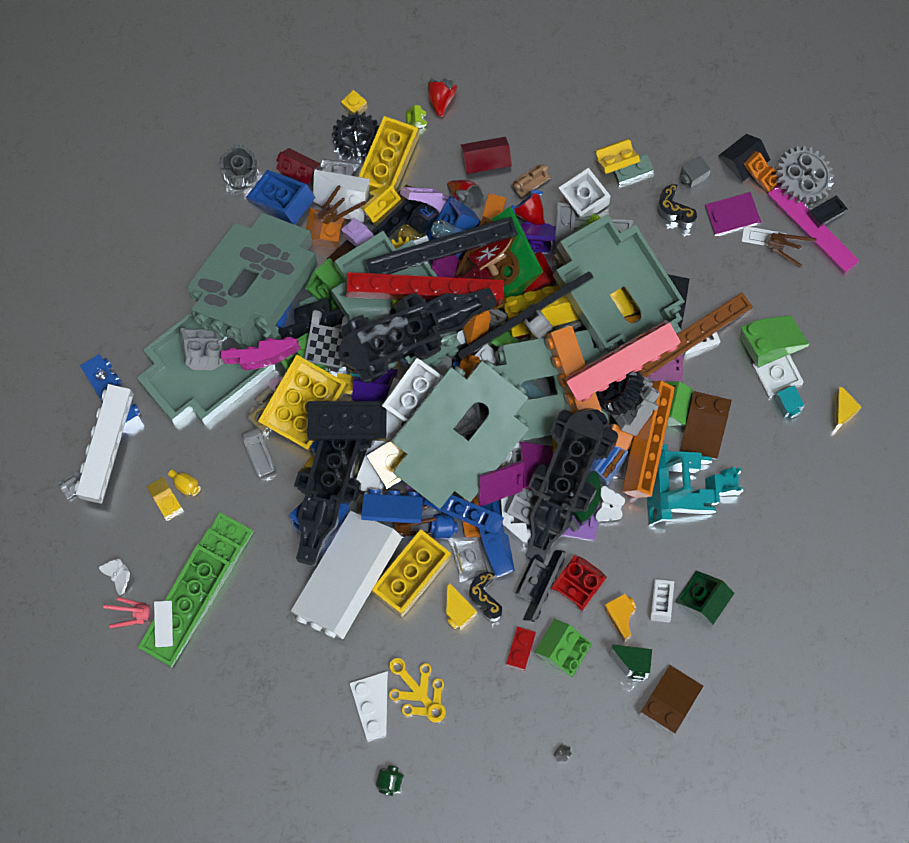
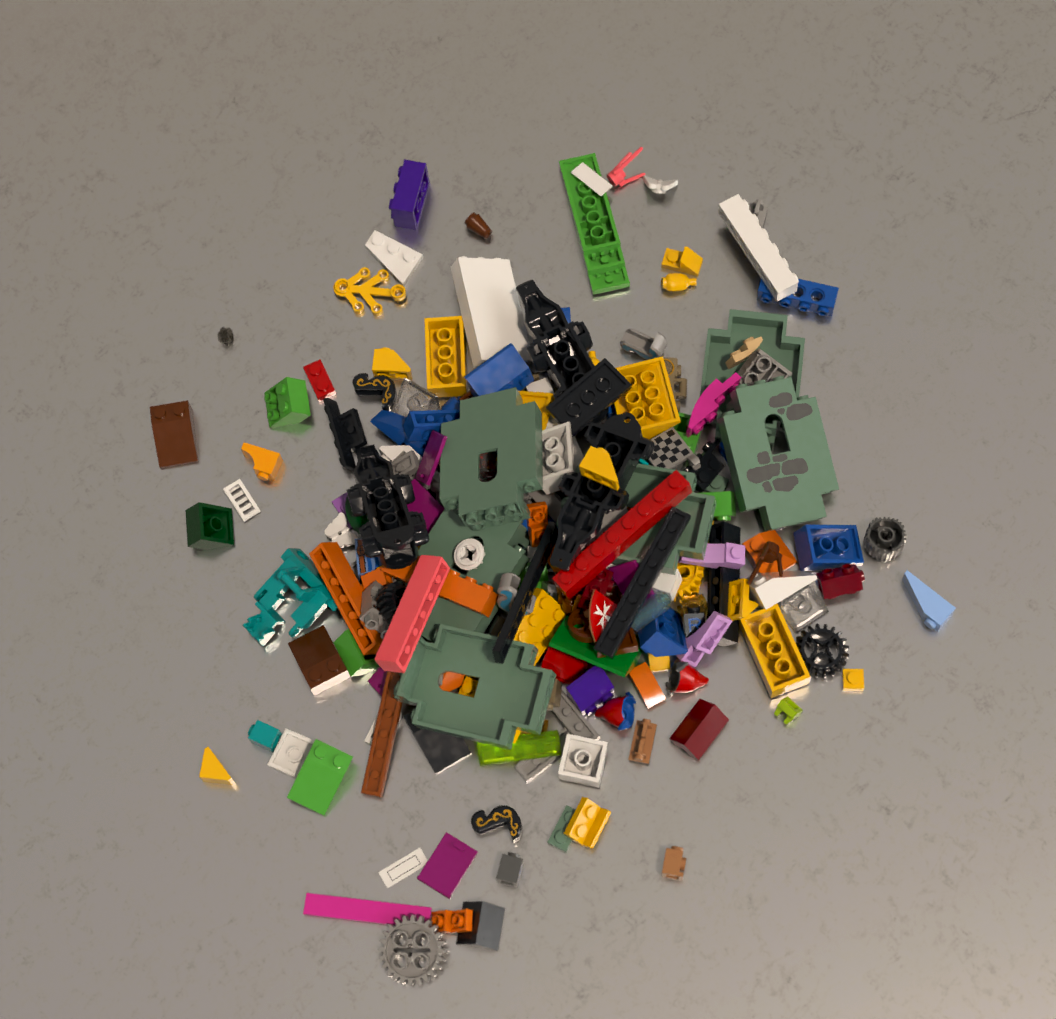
camera: 145 degrees right, 5 degrees down
dark green head [376,765,404,796] -> none
red hat [427,78,457,117] -> none
red slope [551,554,607,611] -> none
dark green slope [609,644,652,681] -> none
reddish brown plant [768,232,817,267] -> none
black tile [807,195,848,228] -> none
none -> dark purple brick [389,159,430,230]
none -> white gear [454,539,486,571]
none -> reddish brown cone [464,212,492,239]
none -> yellow slope [579,446,620,491]
none -> medium nougat brick [662,846,686,881]
none -> tan slope [725,337,763,369]
none -> light blue slope [902,570,956,632]

